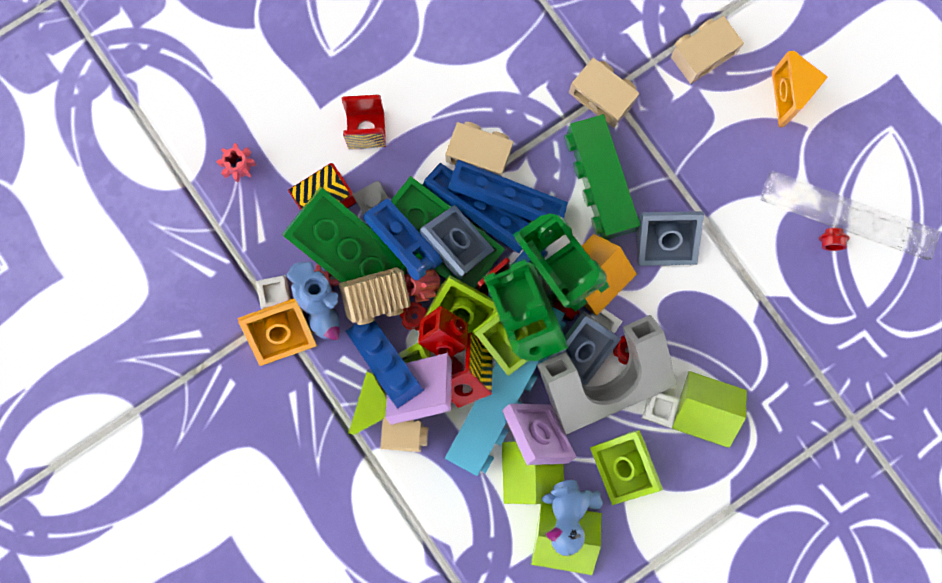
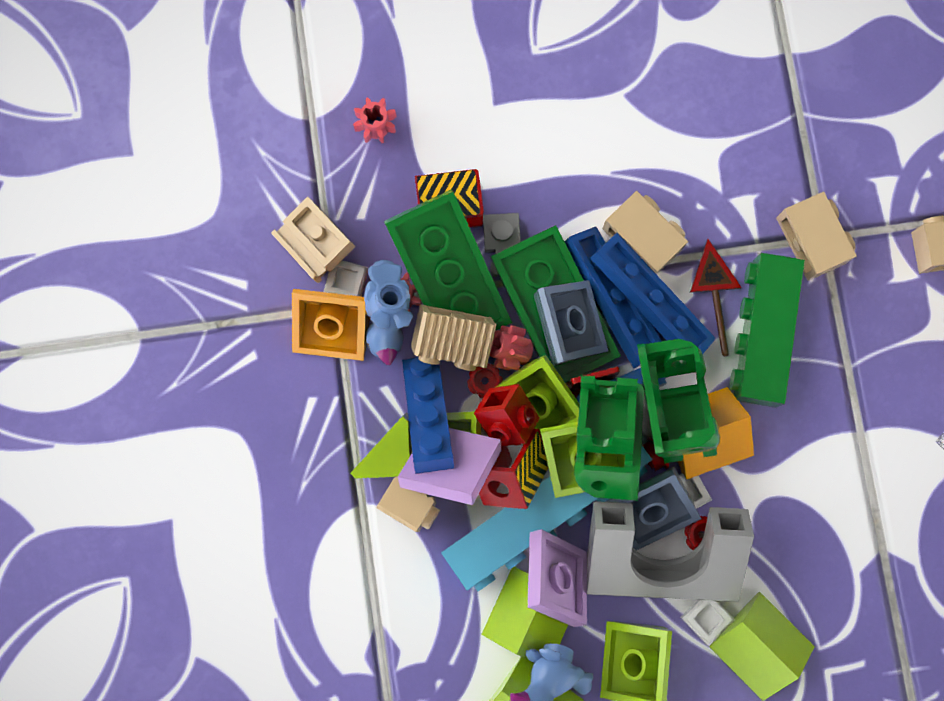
camera: 30 degrees right, 0 degrees up
red piece [341,94,386,149] -> none
blue plate [363,198,442,280] -> none
sand blue slope [636,211,704,266] -> none
none -> tan plate [271,196,356,283]
none -> piece [689,239,742,357]

